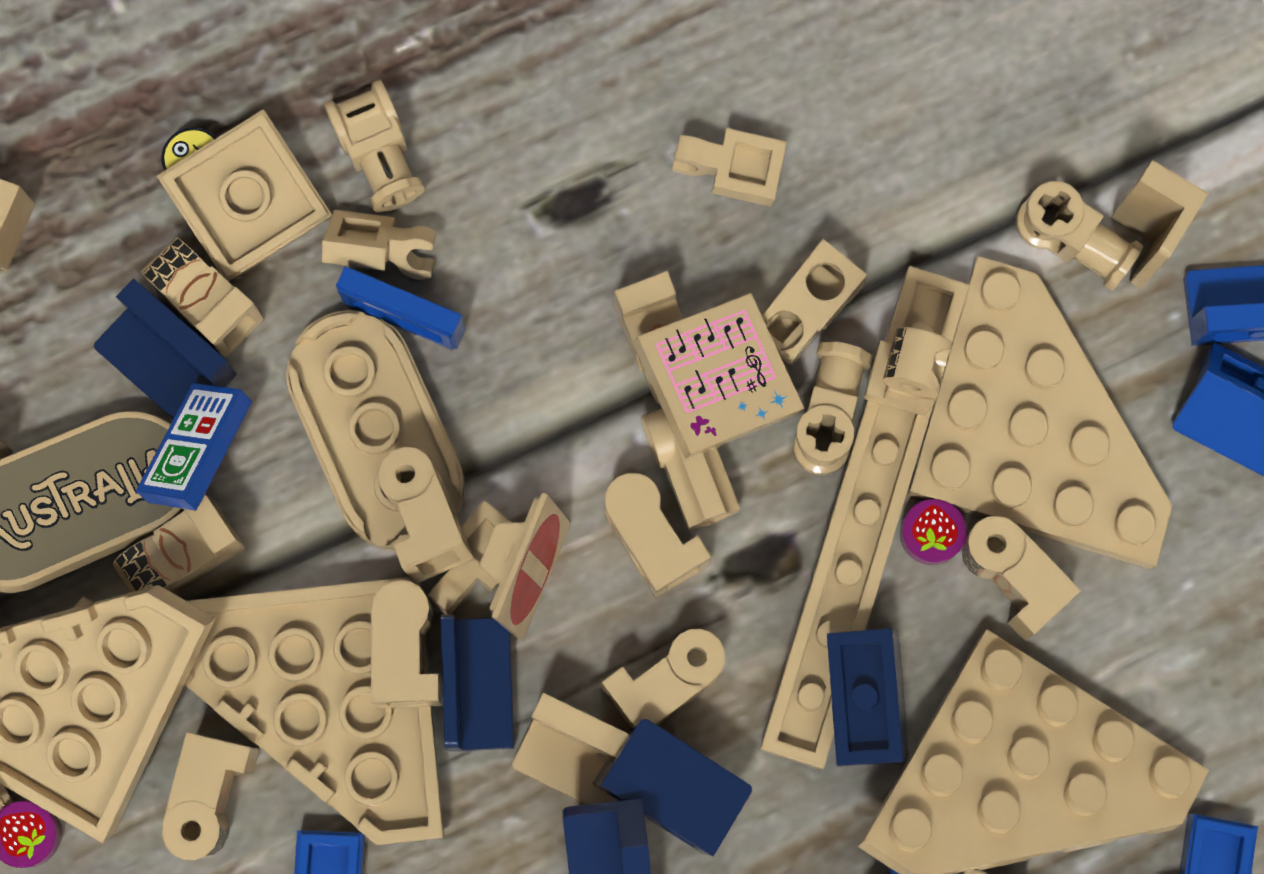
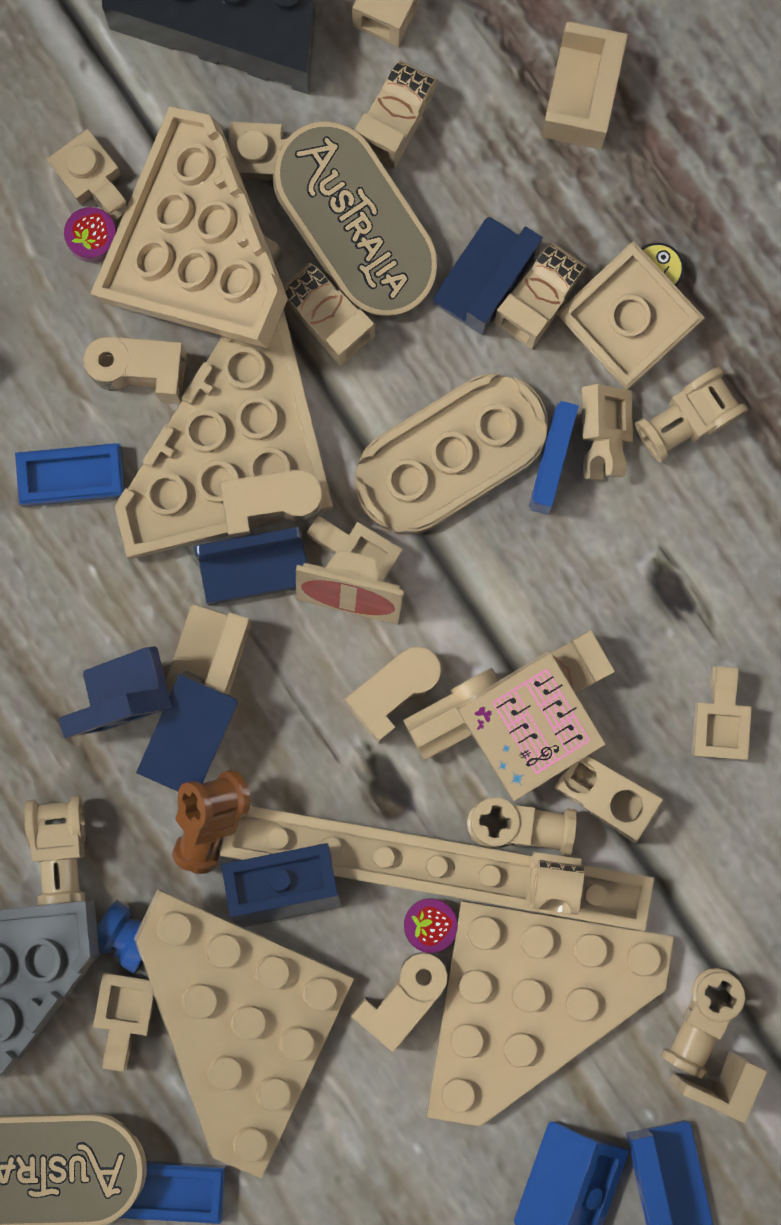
camera: 85 degrees right, 5 degrees up
tile [136,383,252,511] -> none
tan leg [377,447,474,584] -> none
tan leg [600,629,725,730] -> none
none -> dark orange connector [172,770,251,874]

